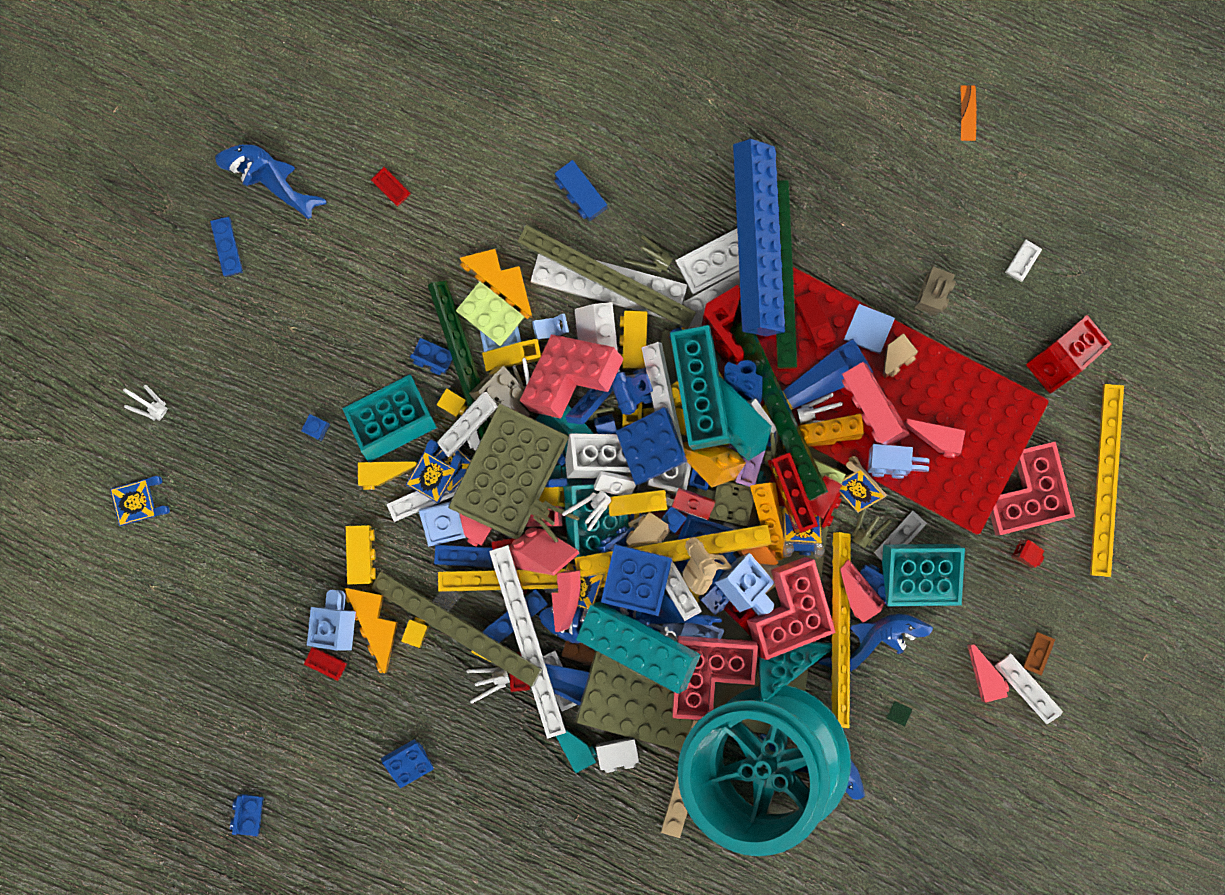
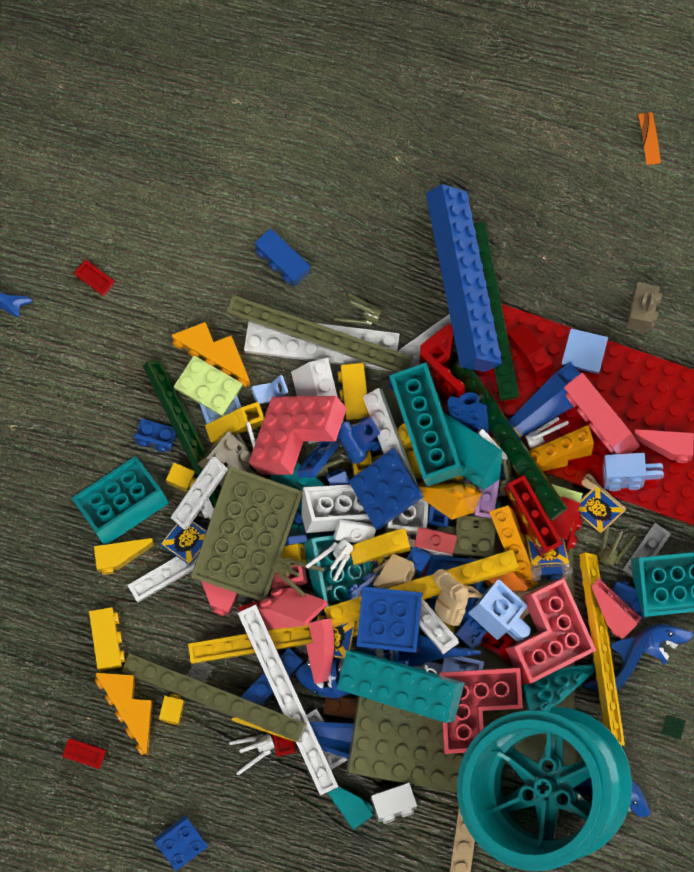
camera: 10 degrees left, 10 degrees down
blue brick [301,414,330,441] -> none
light blue brick [307,590,356,650] -> none
flag [406,440,464,503] -> none
light blue tile [419,501,466,547] -> none
blue plate [434,545,493,567] -> none
white plate [675,229,739,295] -> none
tan slope [883,334,918,378] -> none

